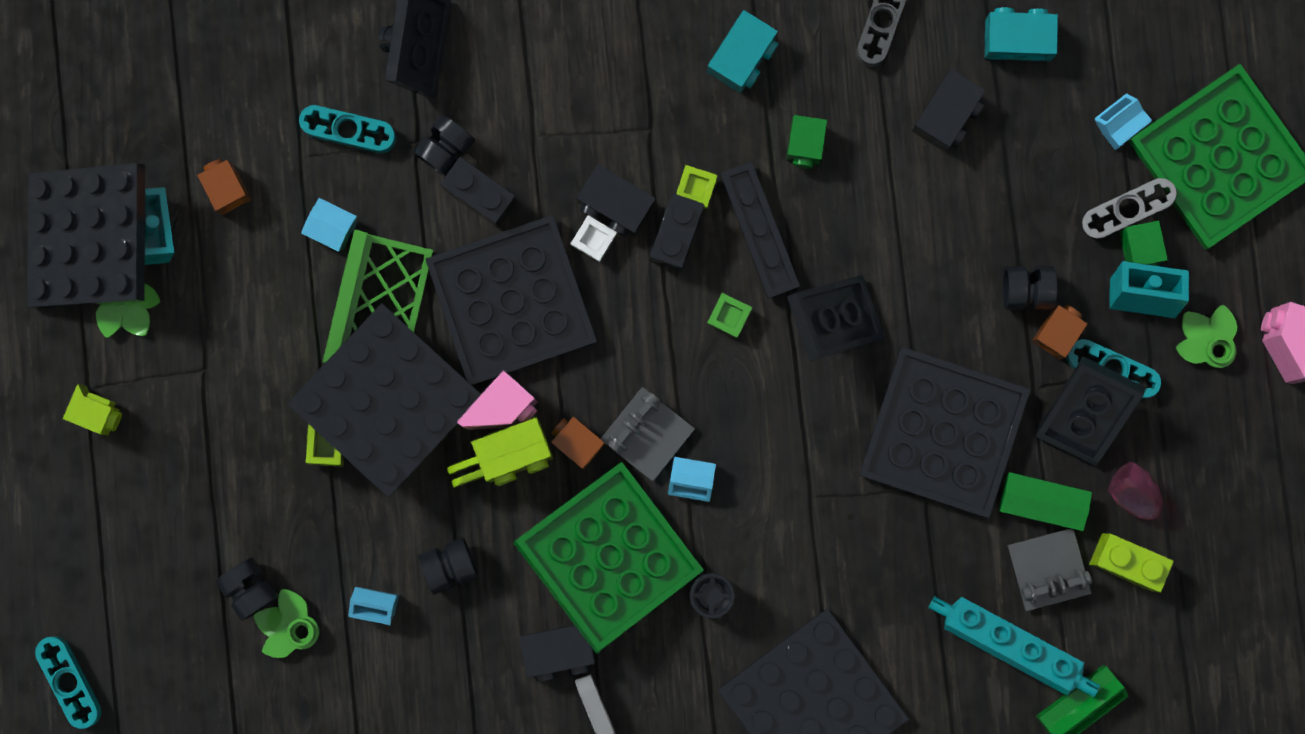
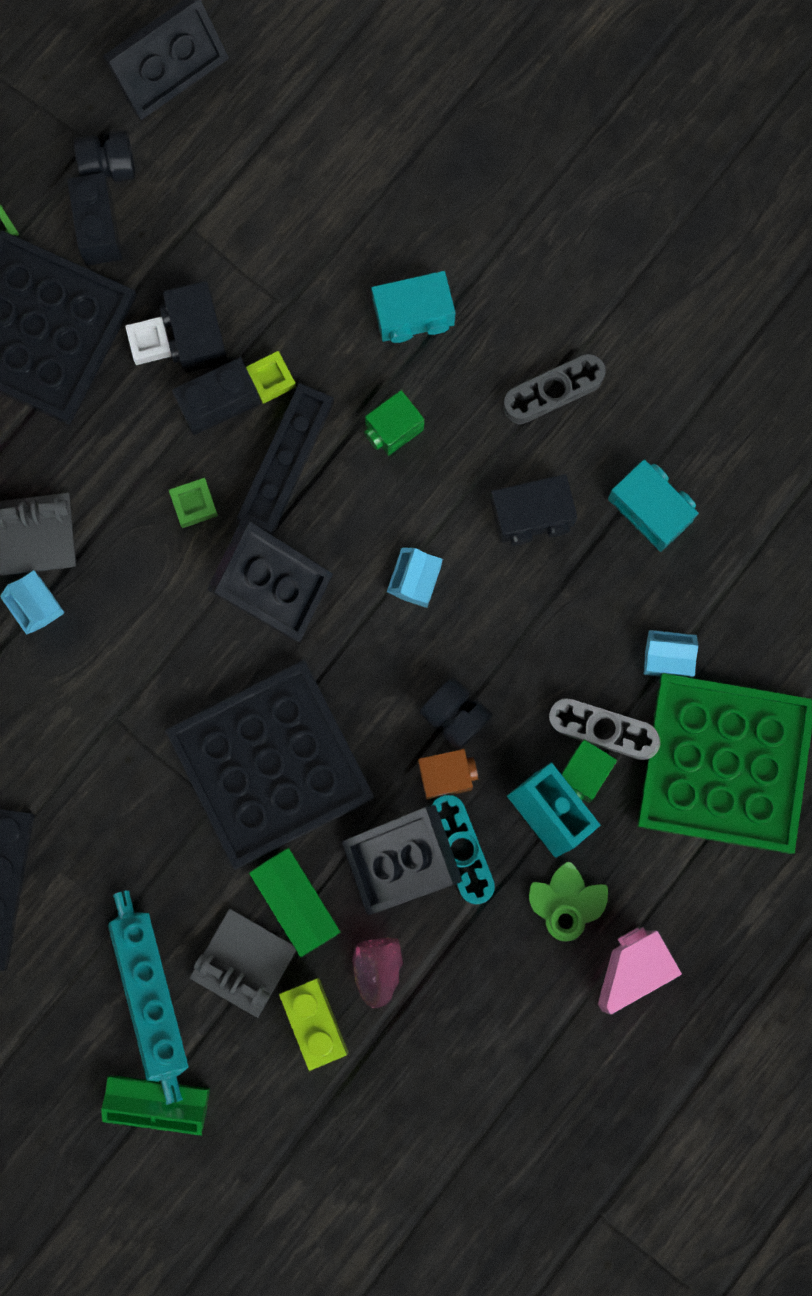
camera: 45 degrees right, 5 degrees down
teal beam [299,105,396,153] -> none
none -> medium azure piece [387,548,443,608]

